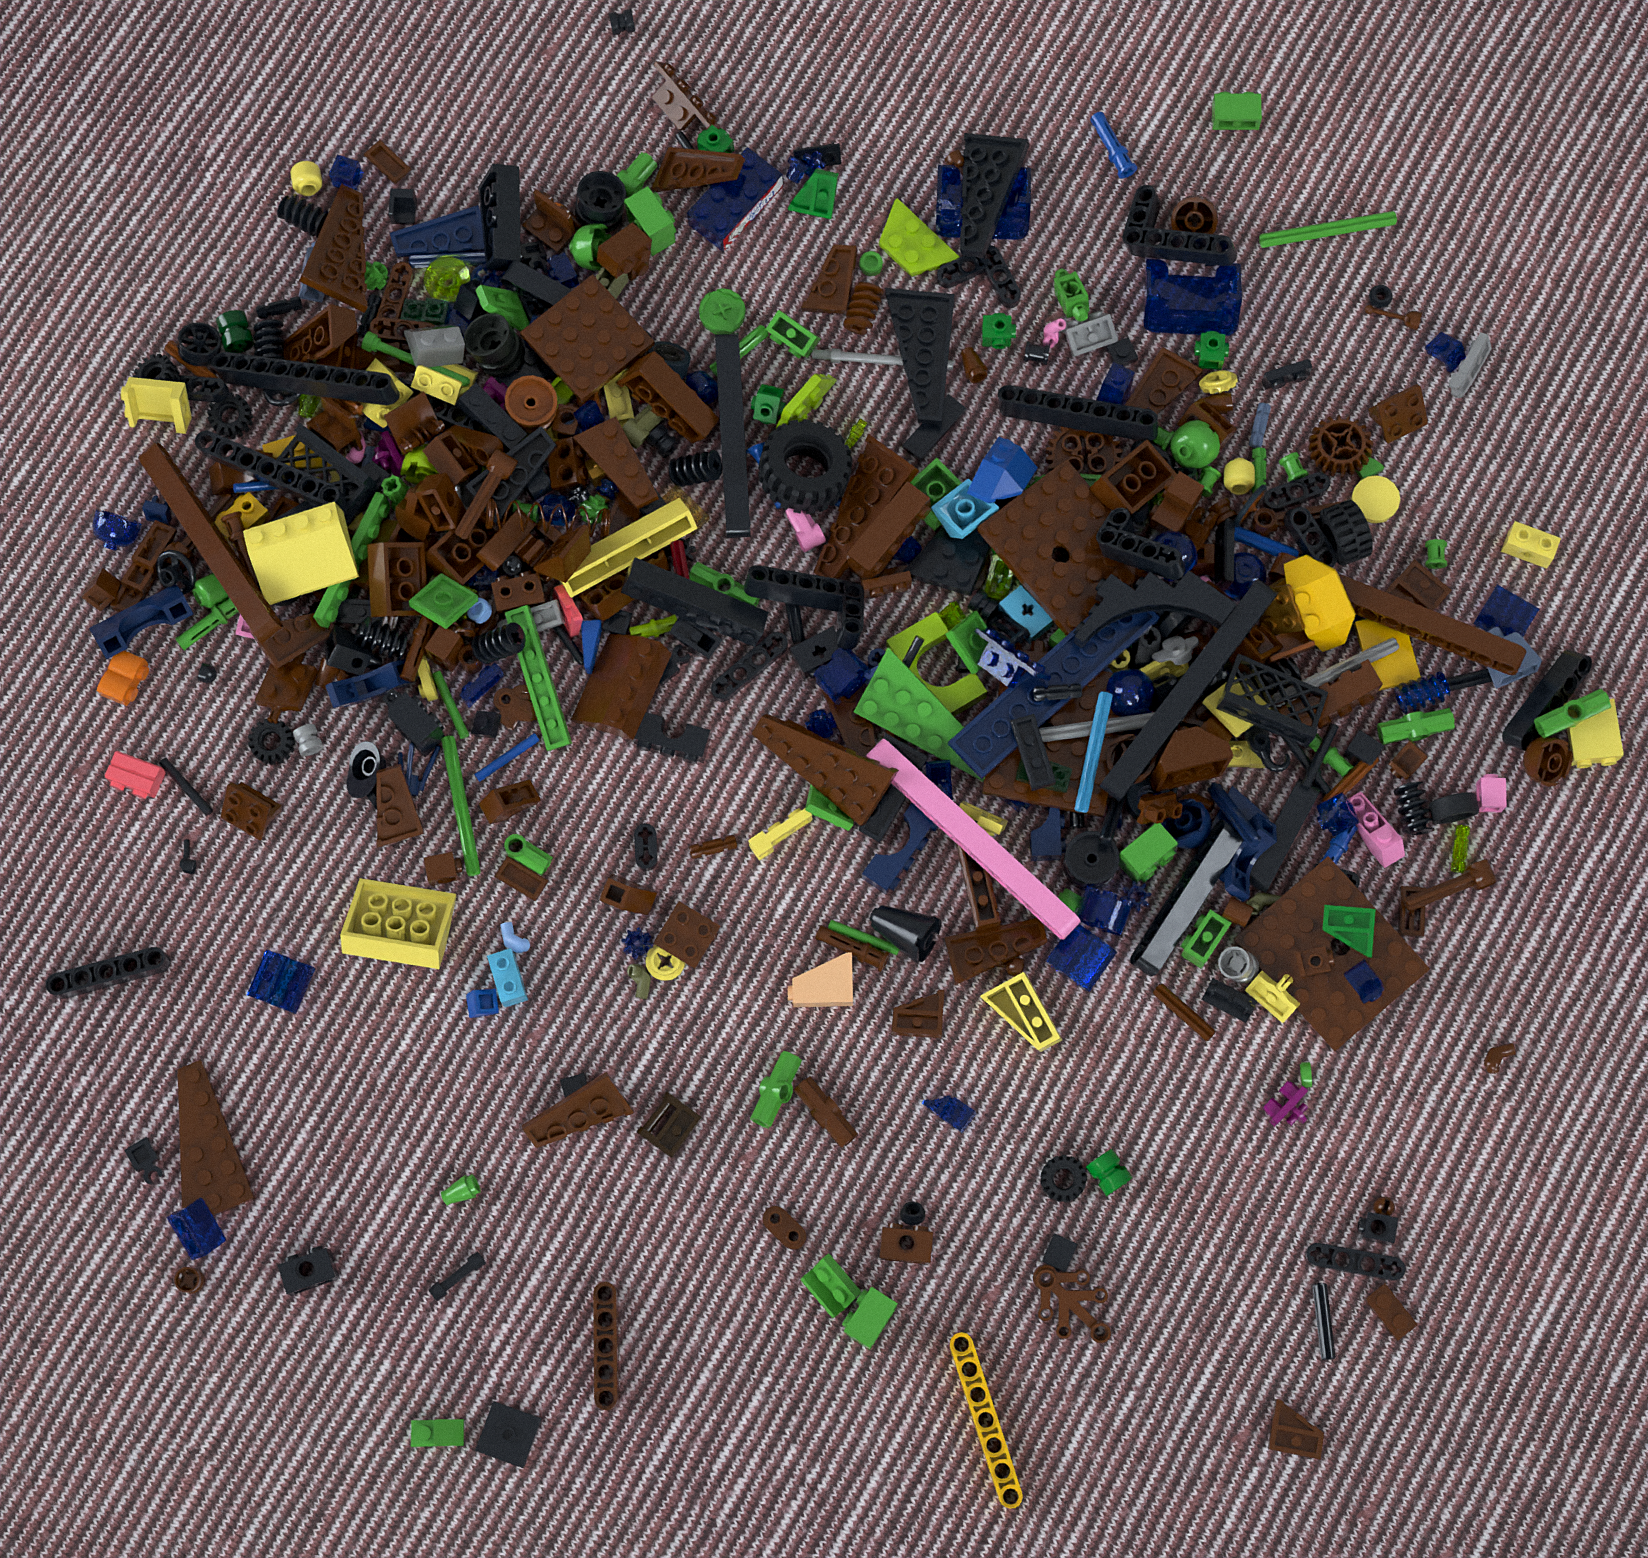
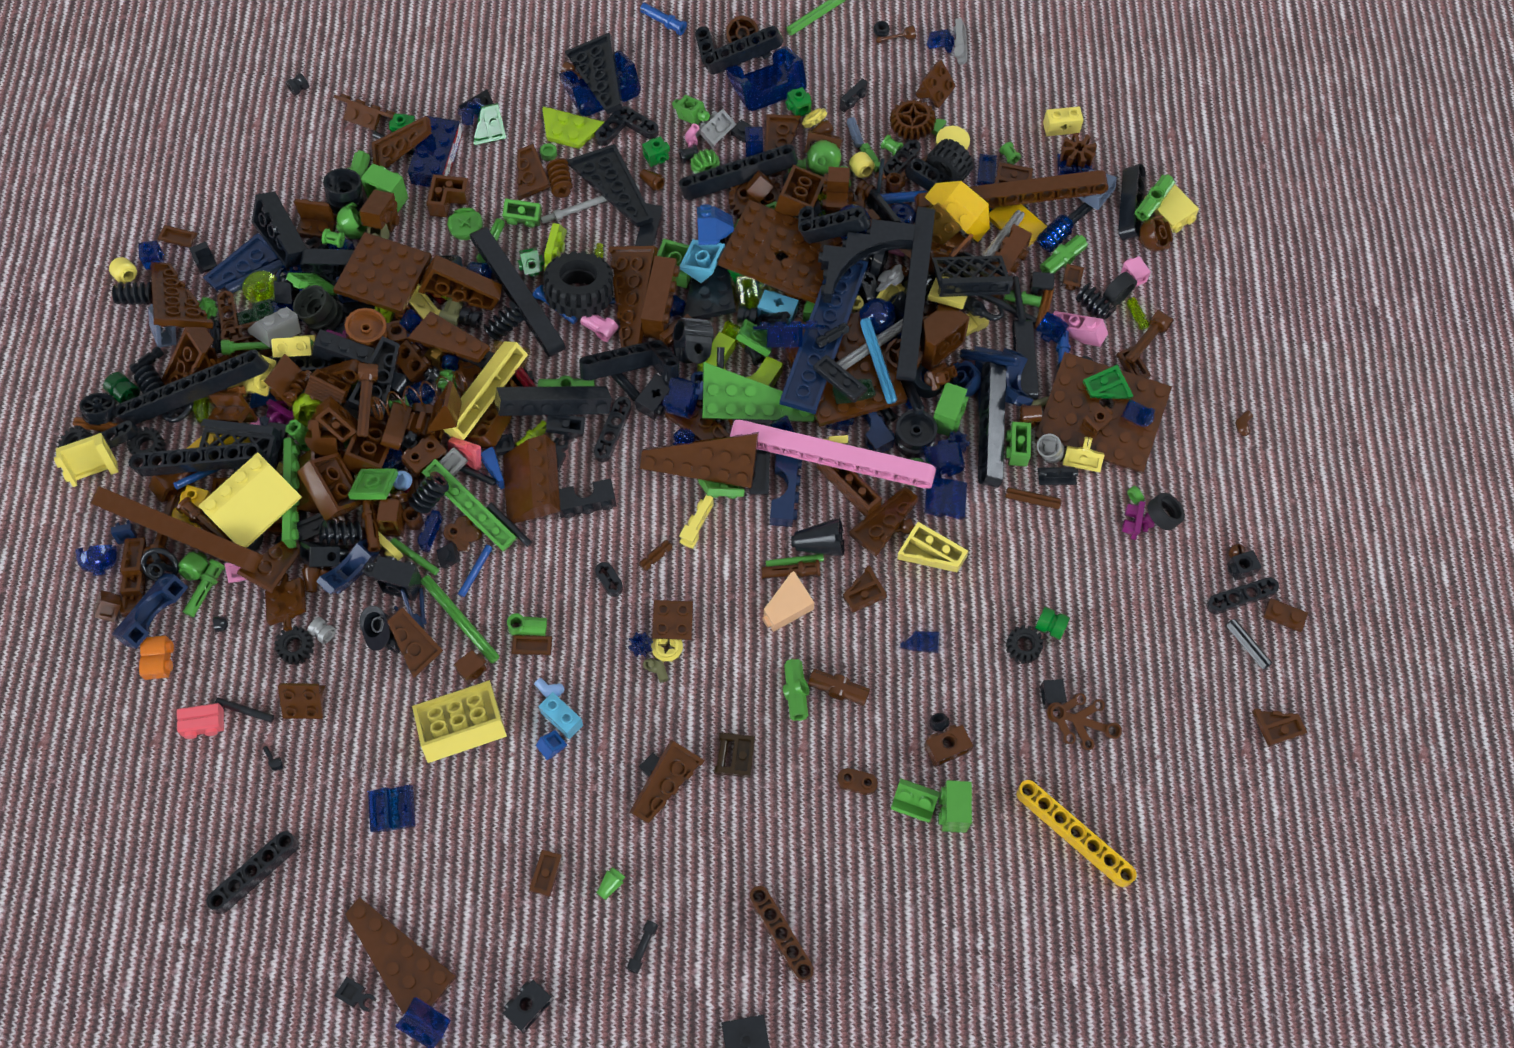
camera: 35 degrees left, 10 degrees down
reddish brown arch [479,779,541,824] -> none
reddish brown slope [599,873,658,915] -> none
none -> bright green bush [322,228,345,248]
none -> reddish brown brick [426,174,471,218]
none -> black bar [486,502,533,547]
none -> reddish brown plate [529,850,563,897]
none -> black piece [673,317,714,364]
none -> bright green gear [690,148,720,174]
none -> reddish brown panel [745,171,774,202]
none -> clear blue tile [976,154,997,186]
none -> reddish brown gear [1059,133,1097,172]
none -> black tyre [1147,493,1185,530]

